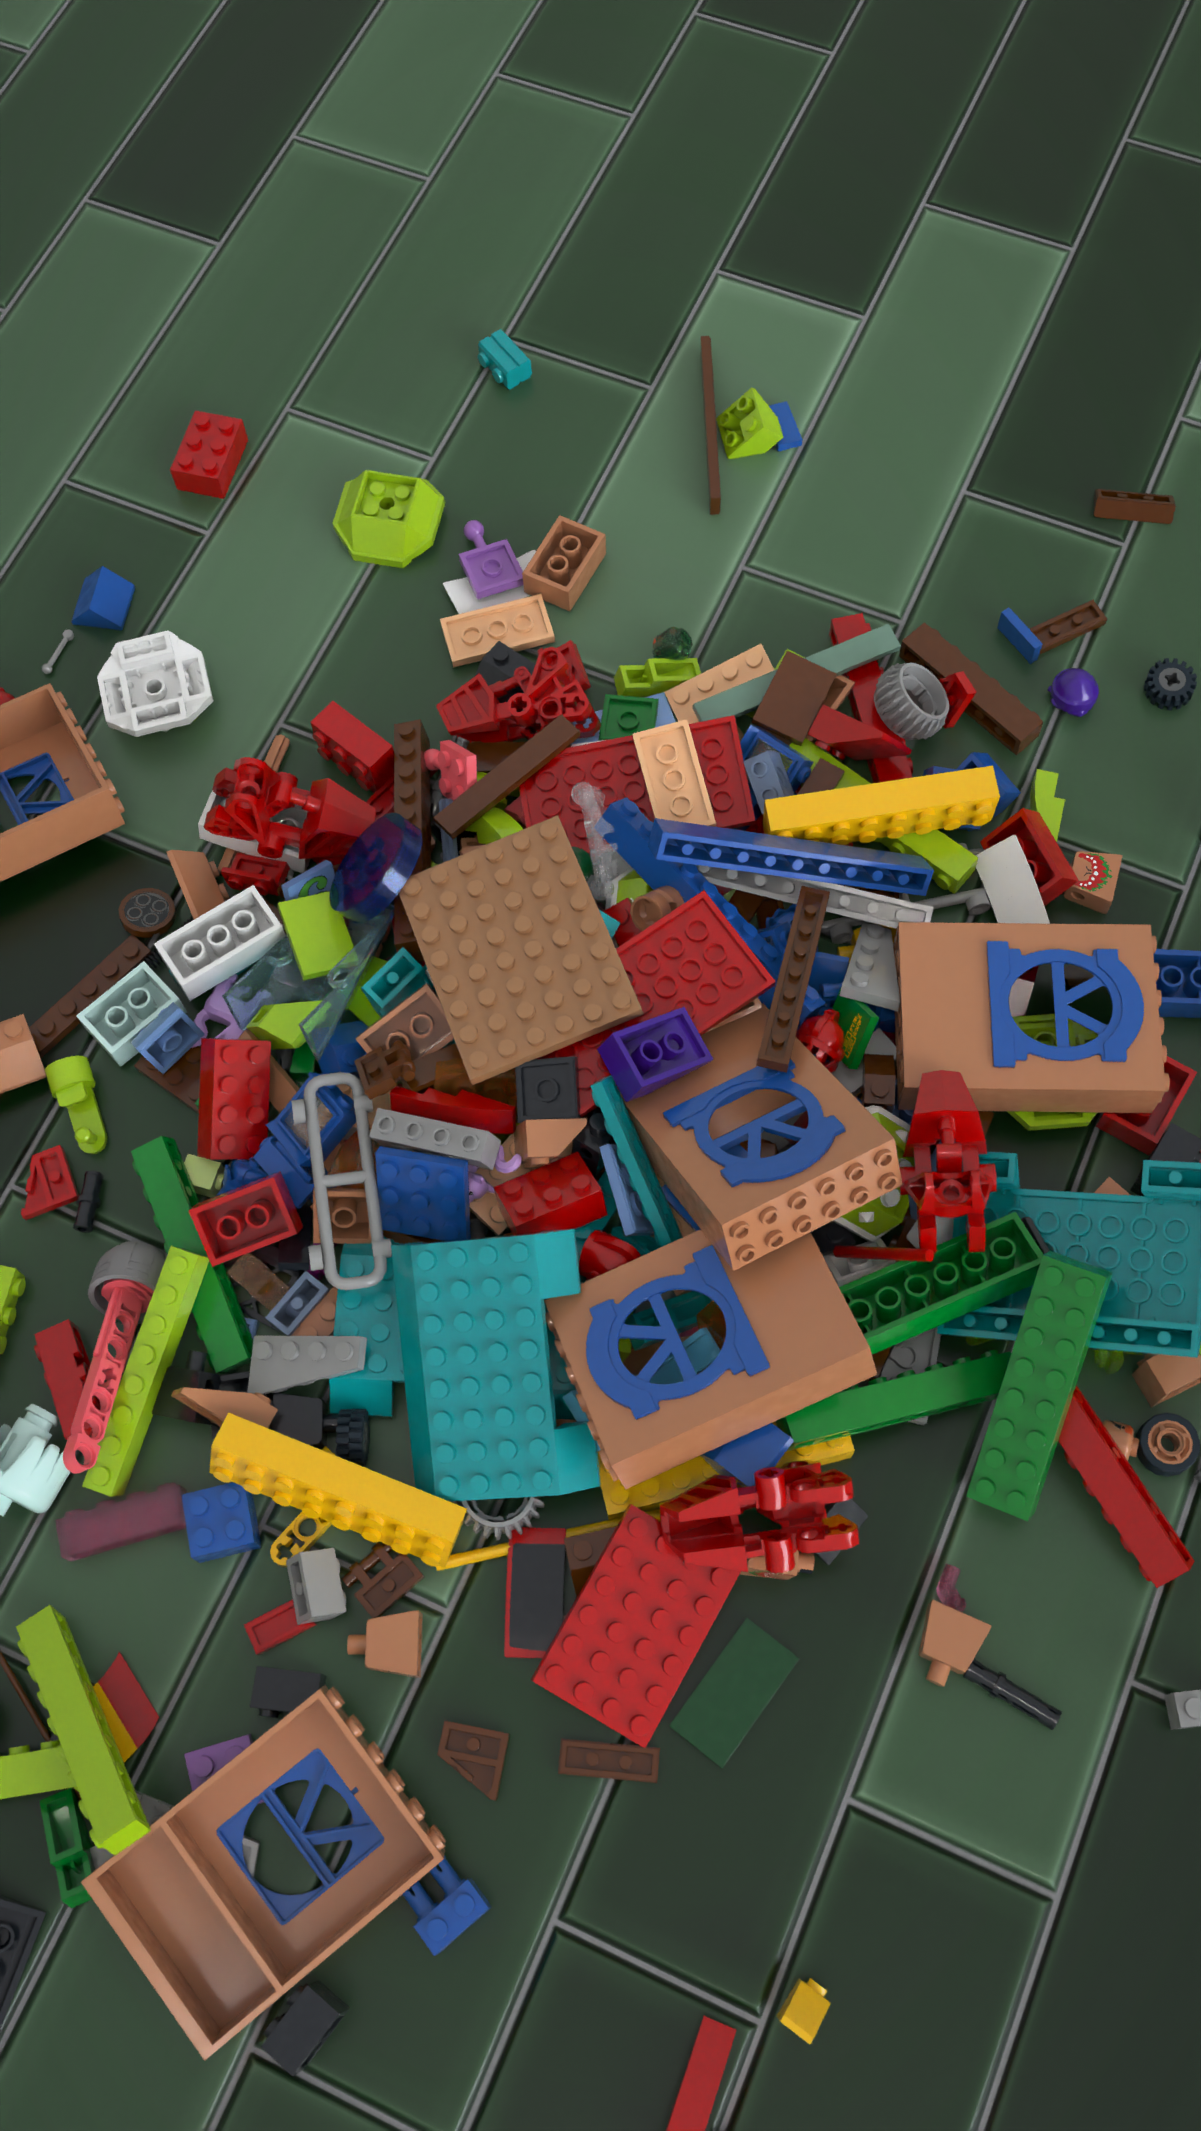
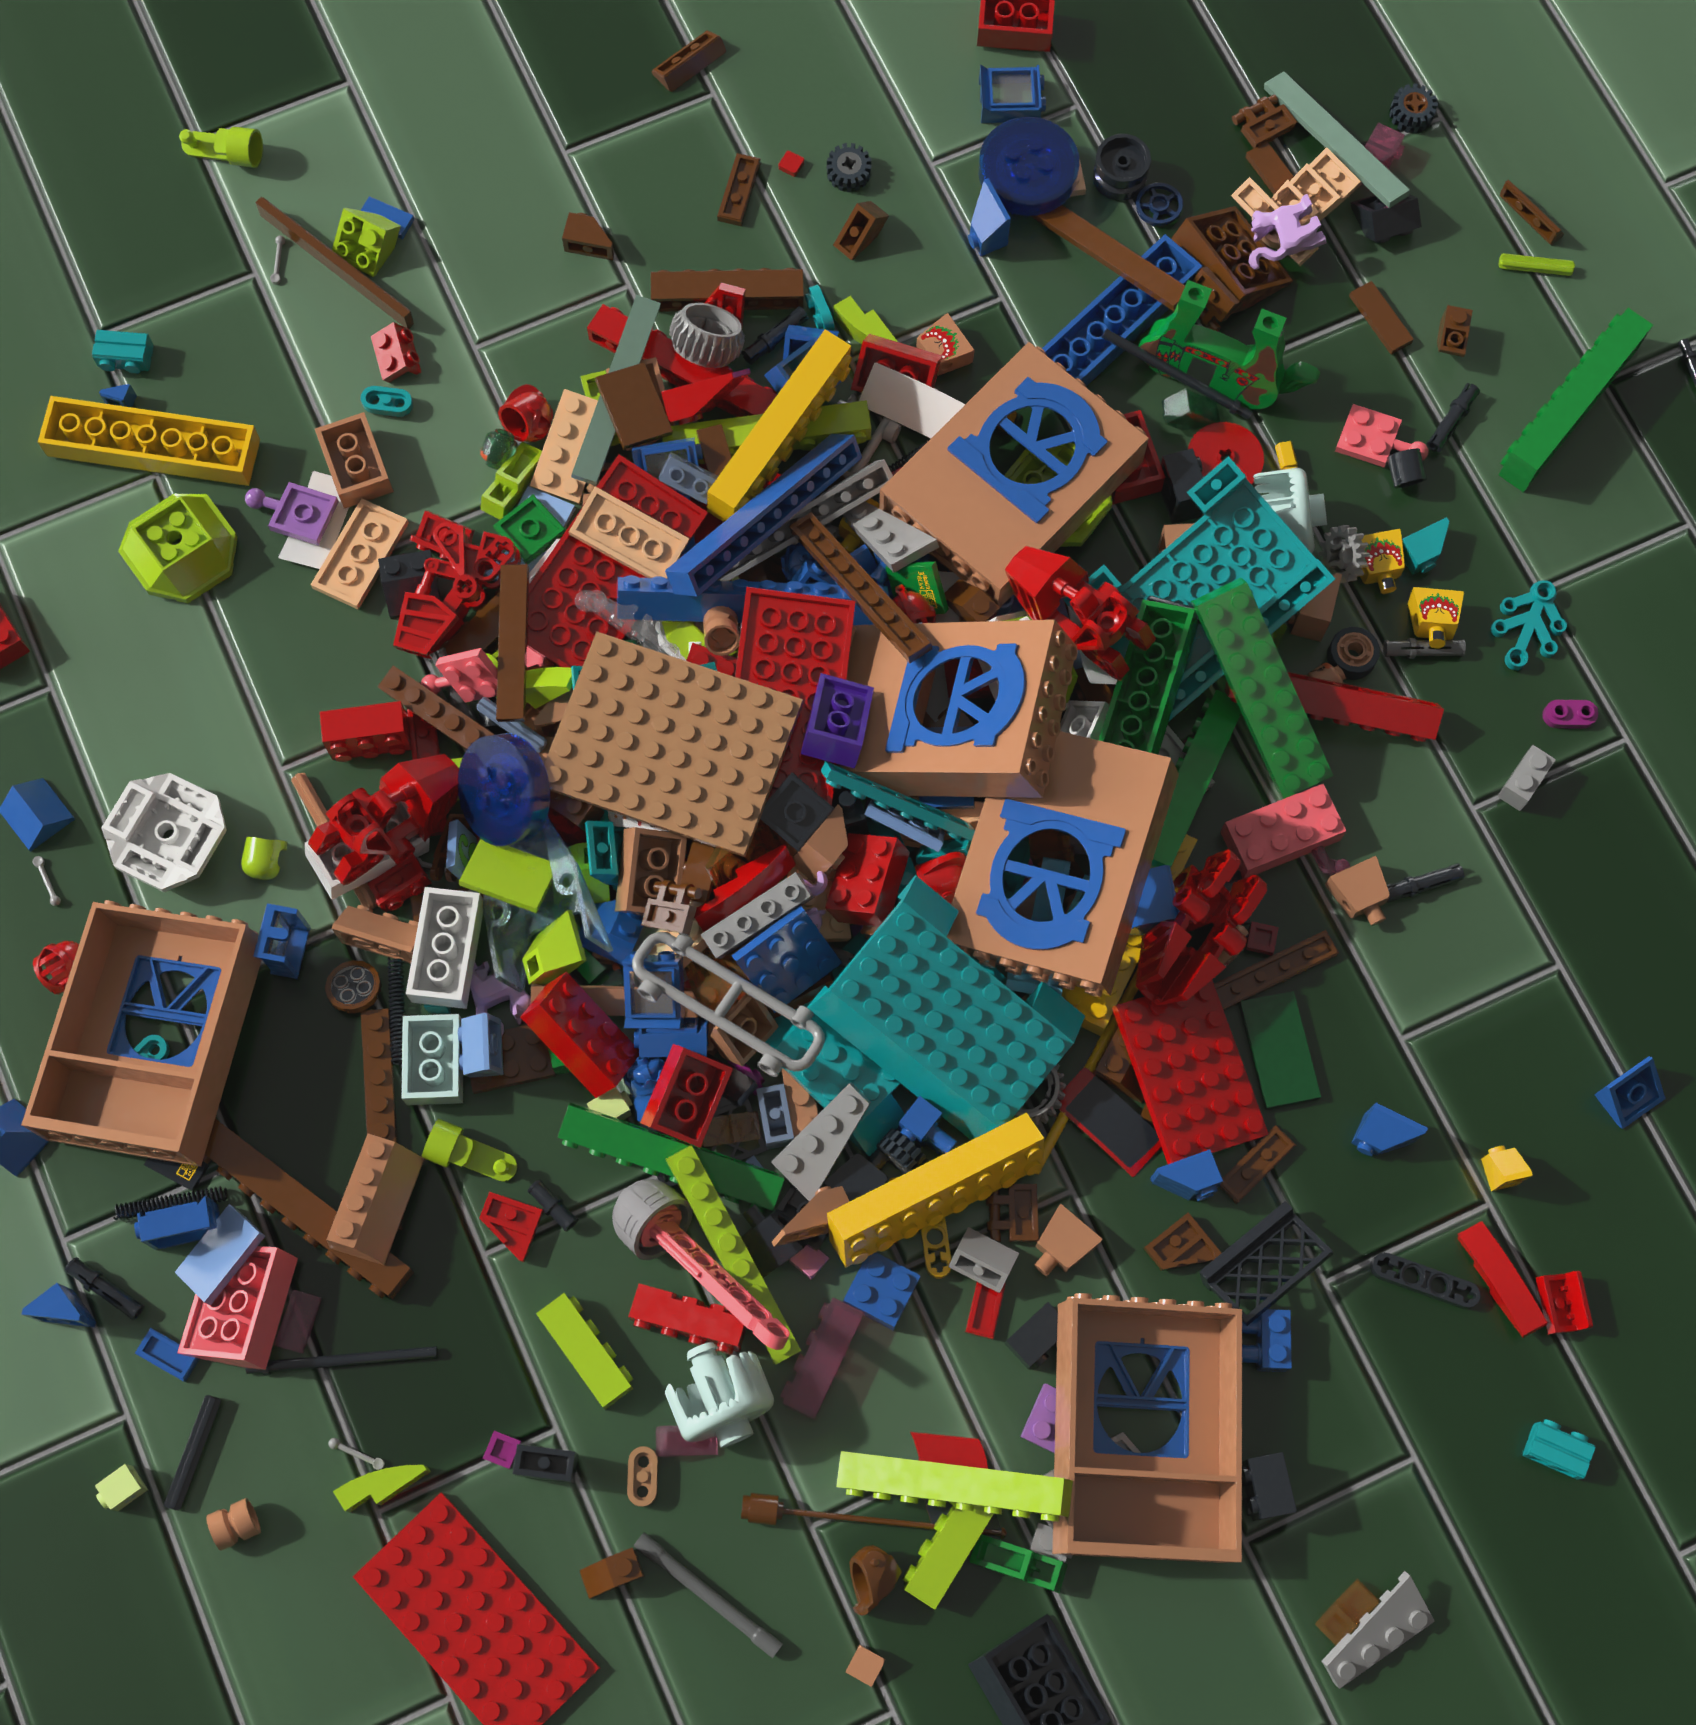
camera: 55 degrees left, 5 degrees up
red bar [833,1246,934,1262] -> none
blue tile [997,608,1042,664] -> none
dark purple hair [1048,668,1099,717] -> none
none -> yellow brick [38,396,260,486]
none -> blue slope [99,384,137,408]
none -> lime piece [179,127,263,168]
none -> lime helmet [241,837,288,880]
none -> blue window [253,903,311,979]
none -> light grey hinge [270,235,285,285]
none -> teal plate [361,386,413,417]
none -> bracket [371,322,421,383]
none -> red helmet [498,384,553,442]
none -> reddish brown slope [562,212,614,261]
none -> black pin [741,306,809,365]
none -> red piece [778,150,804,177]
none -> bright pink slope [789,1245,829,1280]
none -> teal plate [805,284,835,331]
none -> reddish brown slope [833,201,889,260]
none -> blue brick [898,1096,957,1156]
none -> blue slope [1150,1149,1223,1202]
none -> black fence [1199,1201,1333,1326]
none -> reddish brown tile [1214,930,1339,1011]
none -> coral brick [1220,784,1346,879]
none -> dark red plate [1245,921,1279,956]
none -> blue slope [1351,1103,1428,1156]
none -> black beam [1370,1252,1481,1309]
none -> blue slope [1594,1056,1666,1129]

